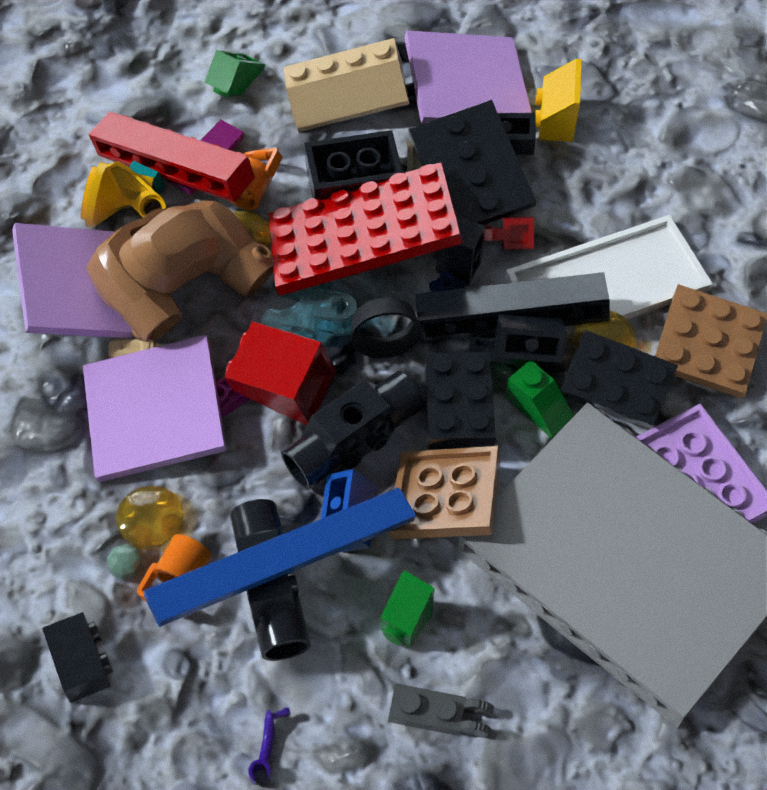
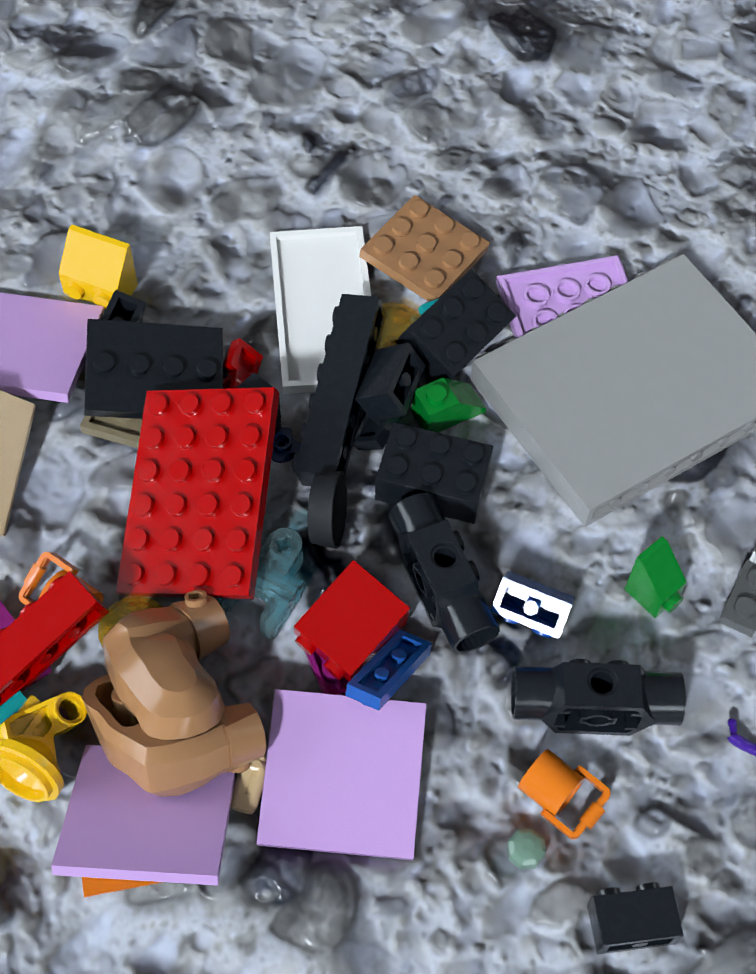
camera: 75 degrees left, 0 degrees up
clear yellow dish [116,485,184,550] -> none
blue tile [144,488,416,627] -> none
black brick [304,130,403,200] -> none
medium nougat plate [388,446,501,540] -> none
none -> blue plate [345,630,432,711]

